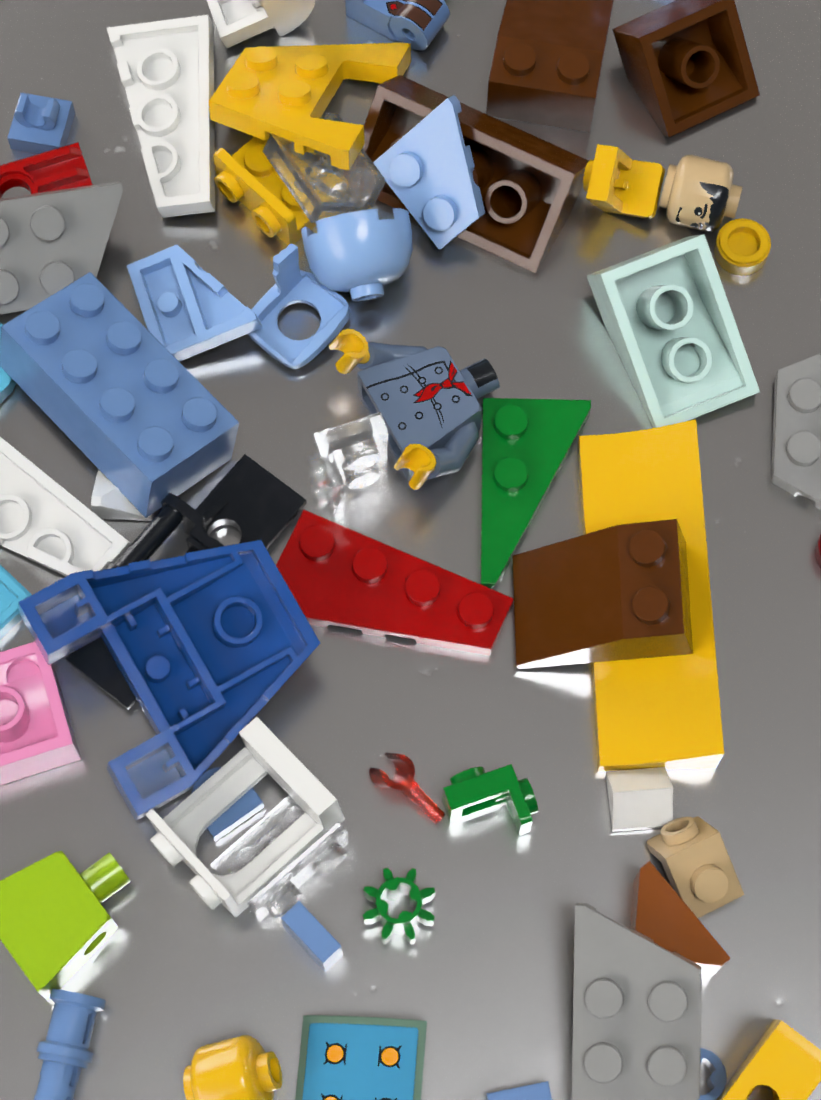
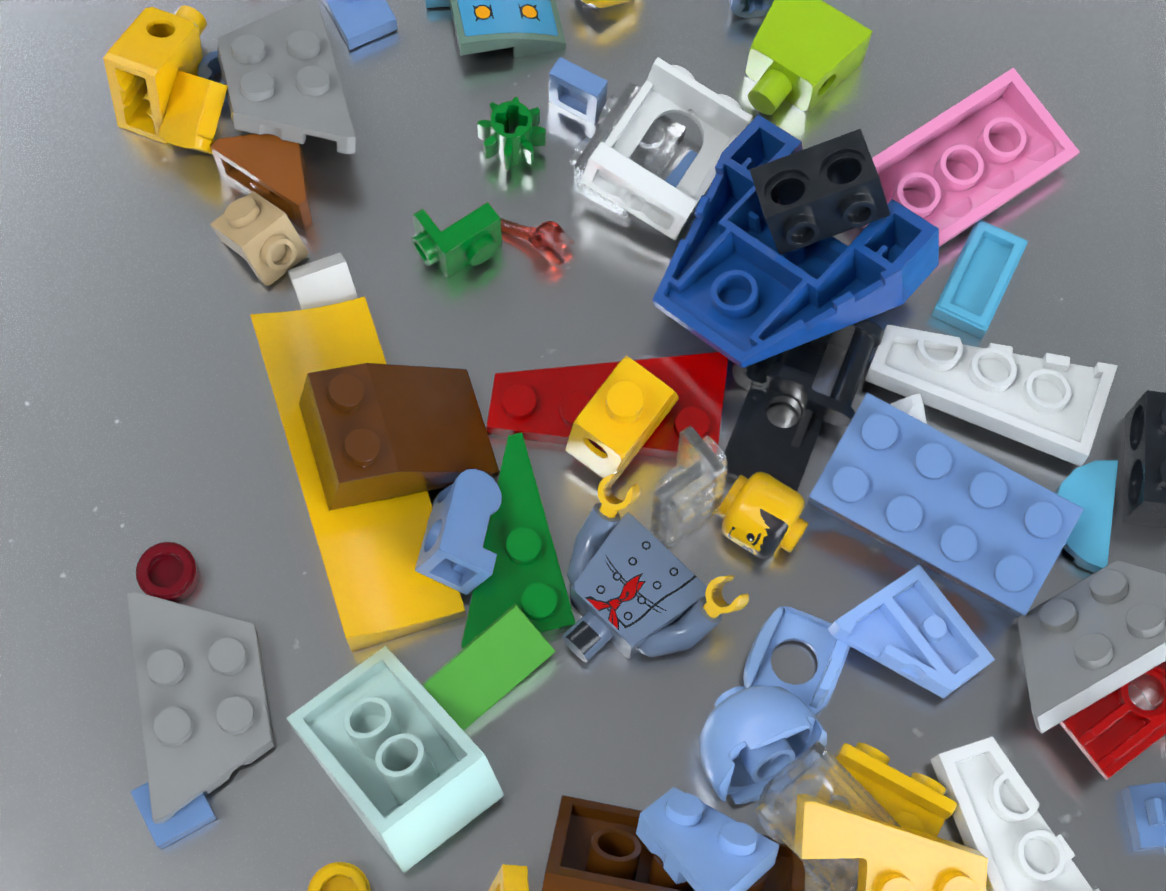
camera: 160 degrees right, 0 degrees up
none -> yellow tile [158,70,228,155]
none -> medium blue leg [415,469,502,595]
none -> bright green tile [422,604,556,731]
none -> yellow torso [565,355,679,485]
none -> yellow head [717,472,809,559]
none -> black brick [750,129,891,255]

